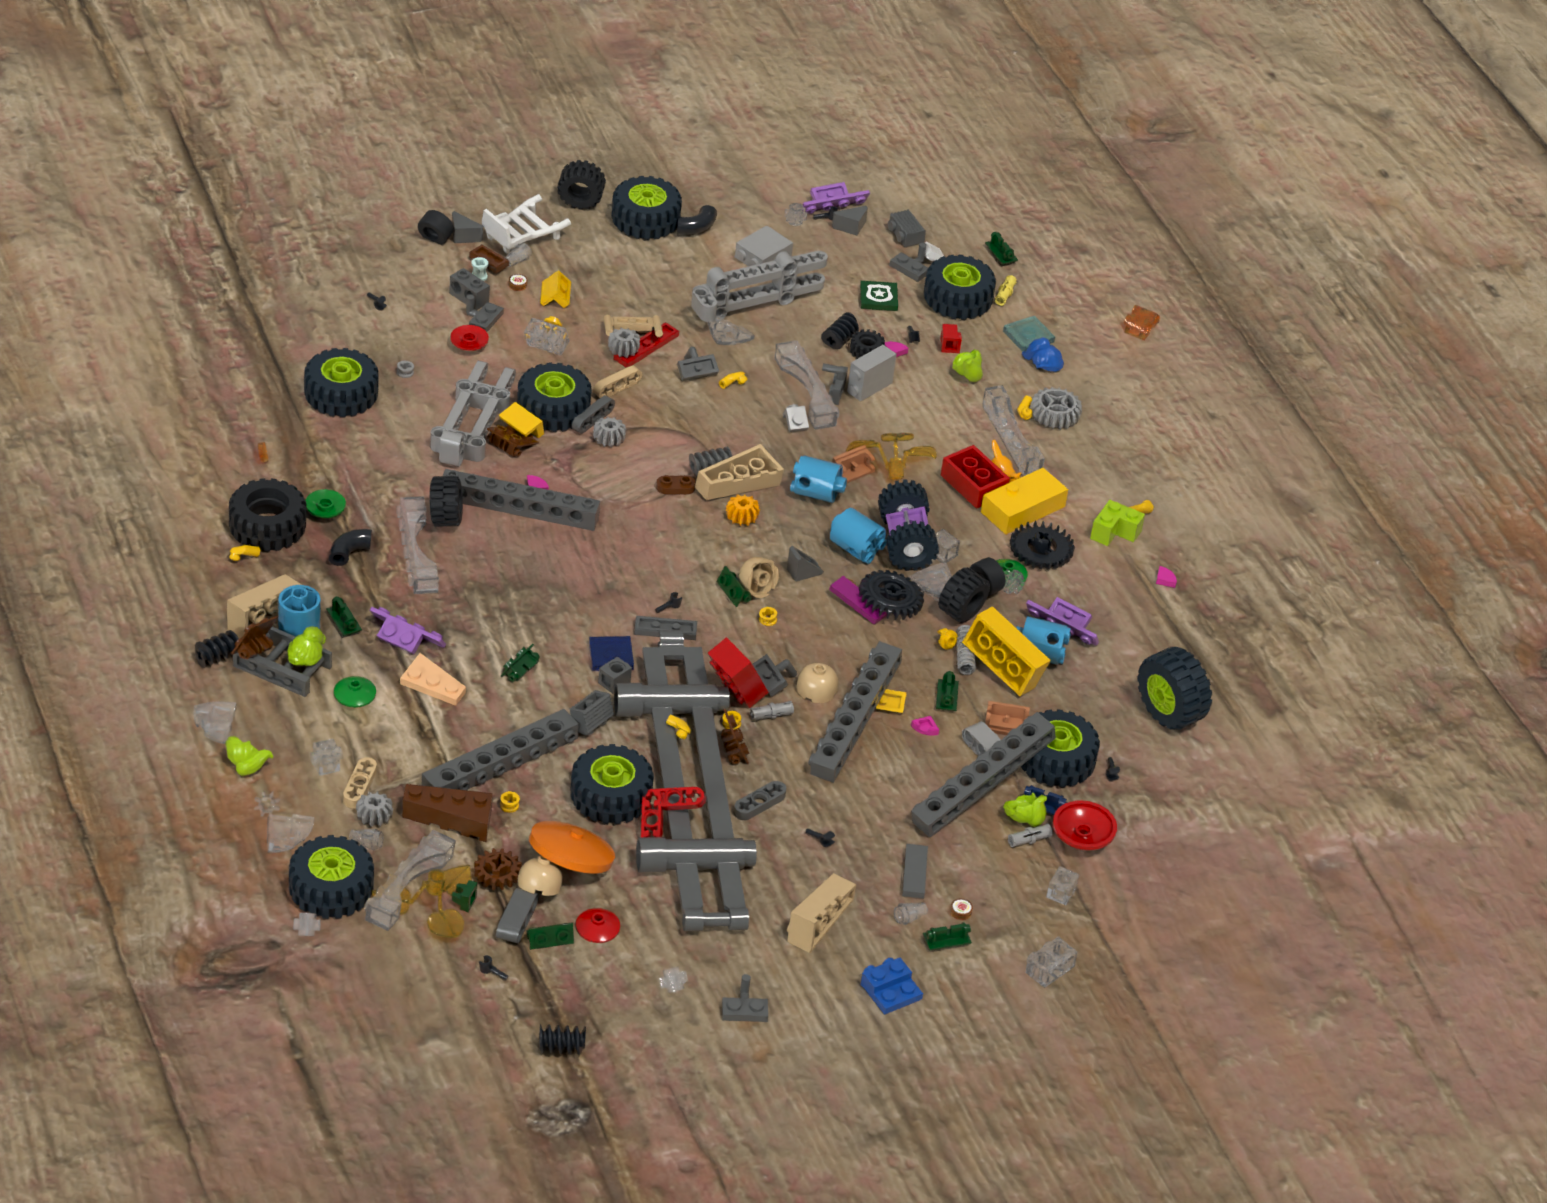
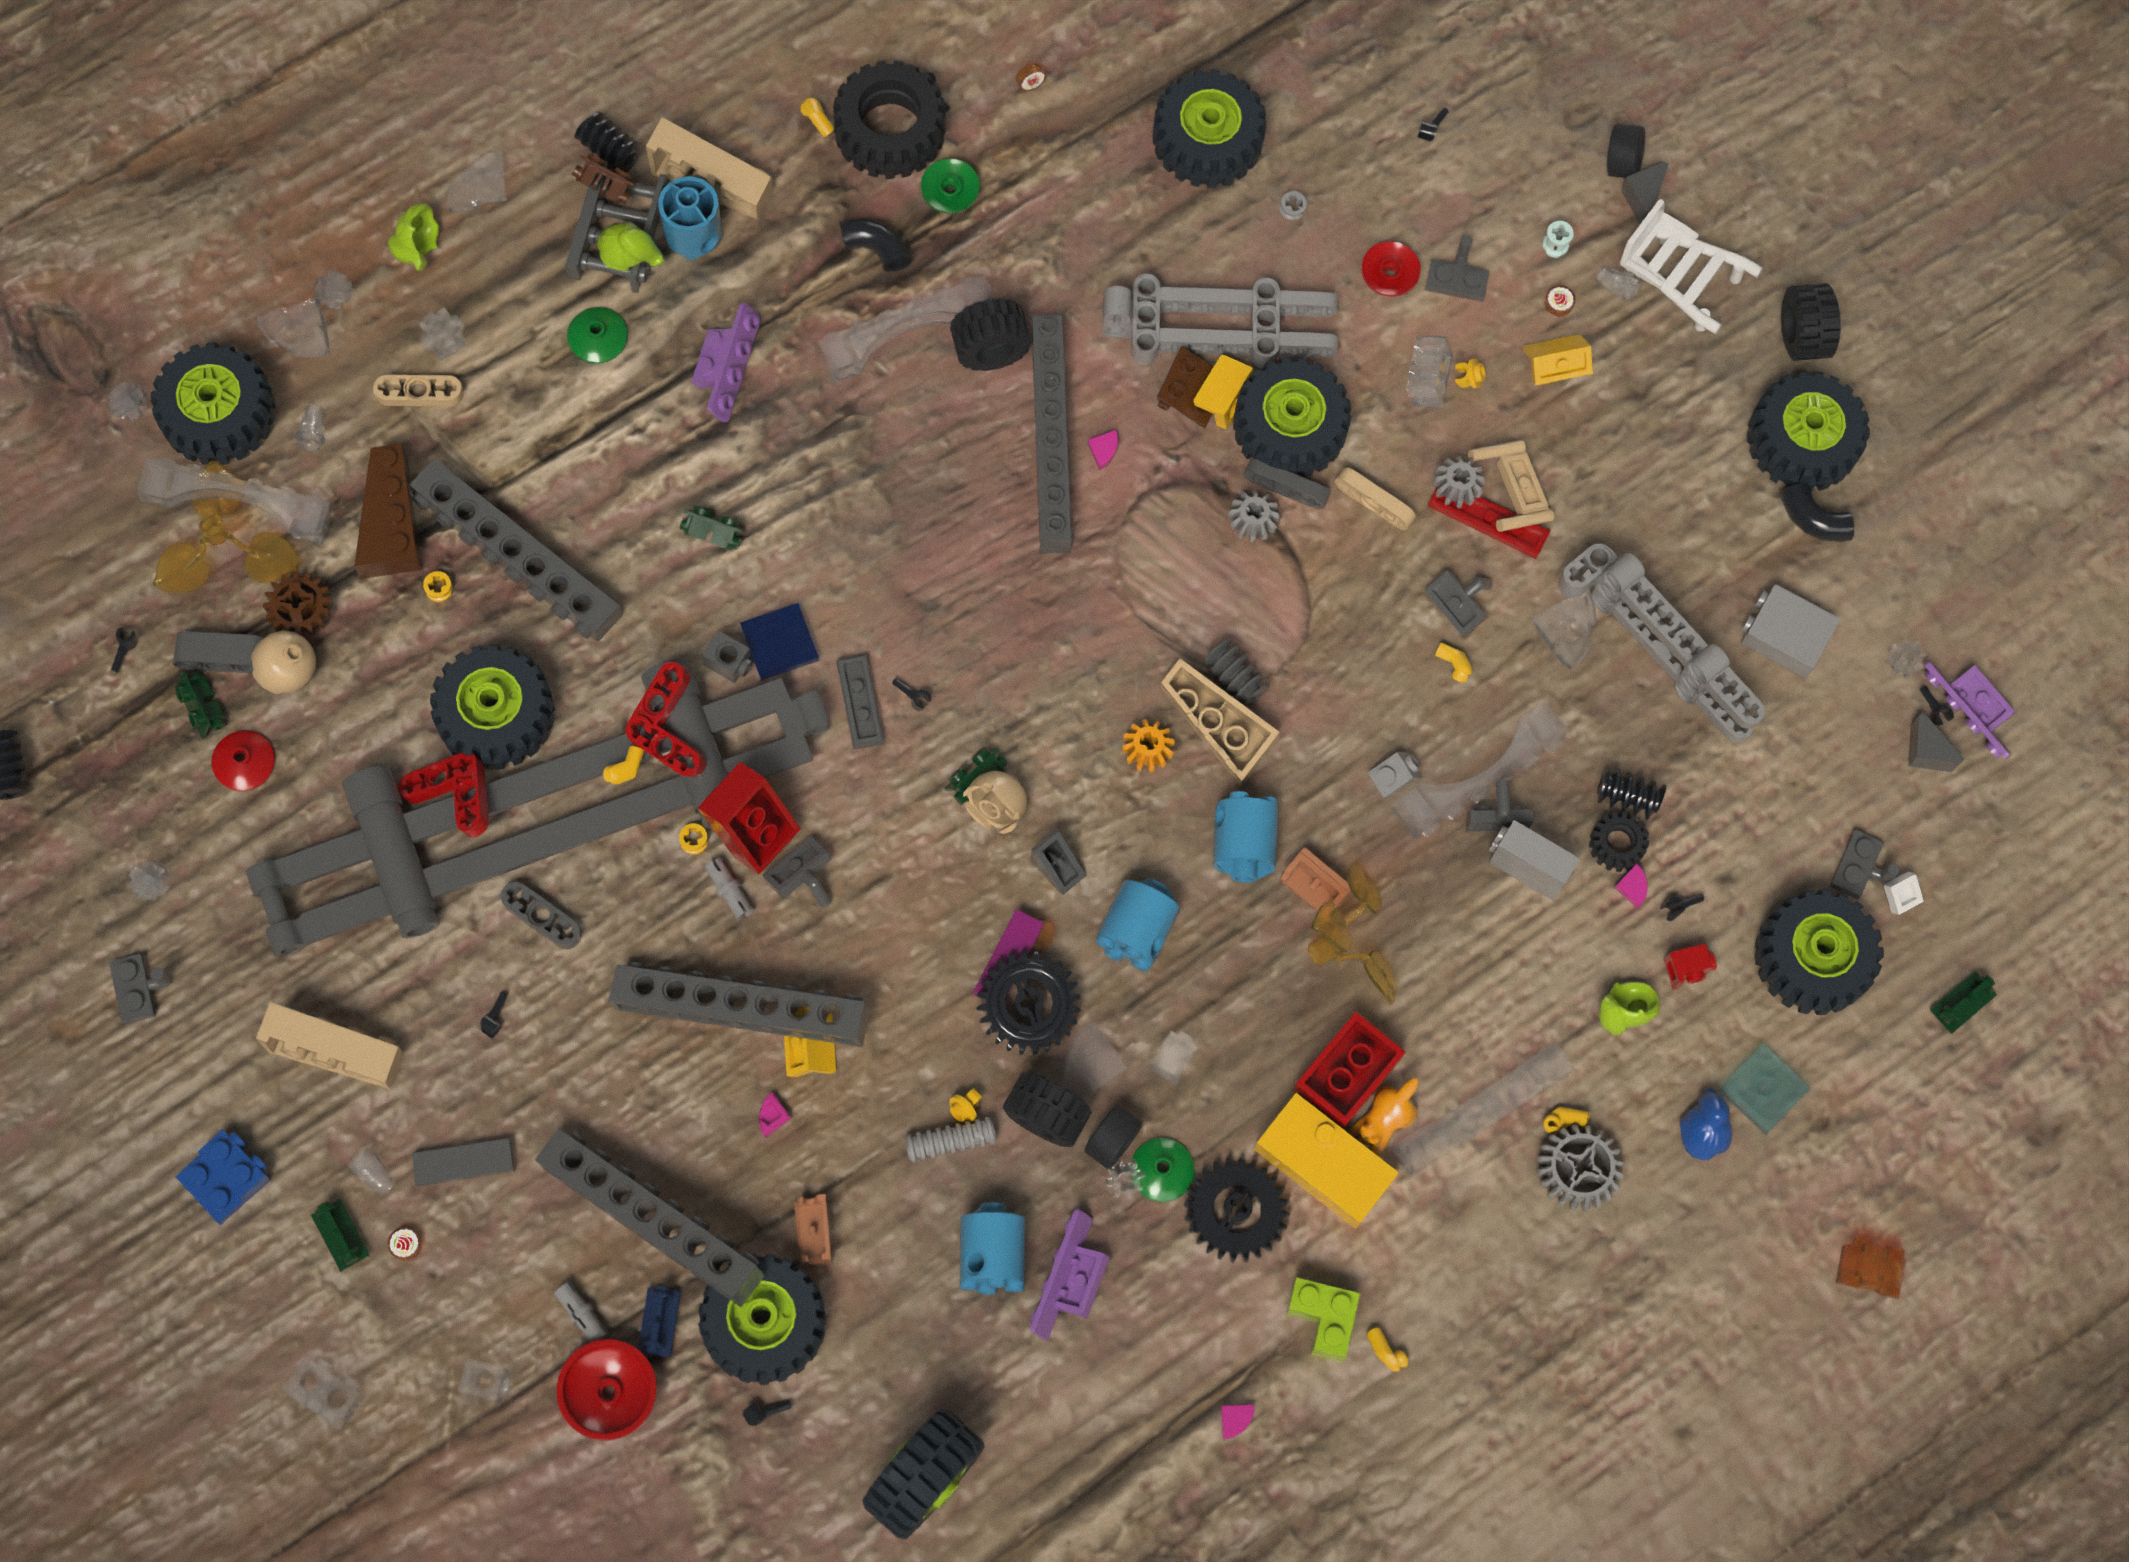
camera: 75 degrees right, 30 degrees up
dark green hinge [326,596,362,636] -> none
light grey gear [356,791,393,828] -> none
light nougat wing [400,653,466,706] -> none
dark grey brick [449,268,490,310] -> none
dark green tile [452,880,477,913] -> none
reddish brown plate [469,244,509,274] -> none
orange dish [529,821,615,874] -> none
dark grey brick [569,690,615,735] -> none
reddish brown plate [656,475,696,495] -> none
reddish brown hinge [720,709,750,764] -> none
yellow bush [759,607,777,626] -> none
tan cylinder [796,663,838,703] -> none
dark green tile [860,280,898,311] -> none
black plate [878,479,939,571] -> none
dark grey brick [888,209,926,247] -> none
dark green hinge [936,671,959,711] -> none
yellow brick [962,606,1051,696] -> none
light grey beam [962,721,1000,756] -> none
light yellow pin [995,275,1017,306] -> none
lime hair [1003,793,1047,827] -> none
none -> red beam [626,662,706,778]

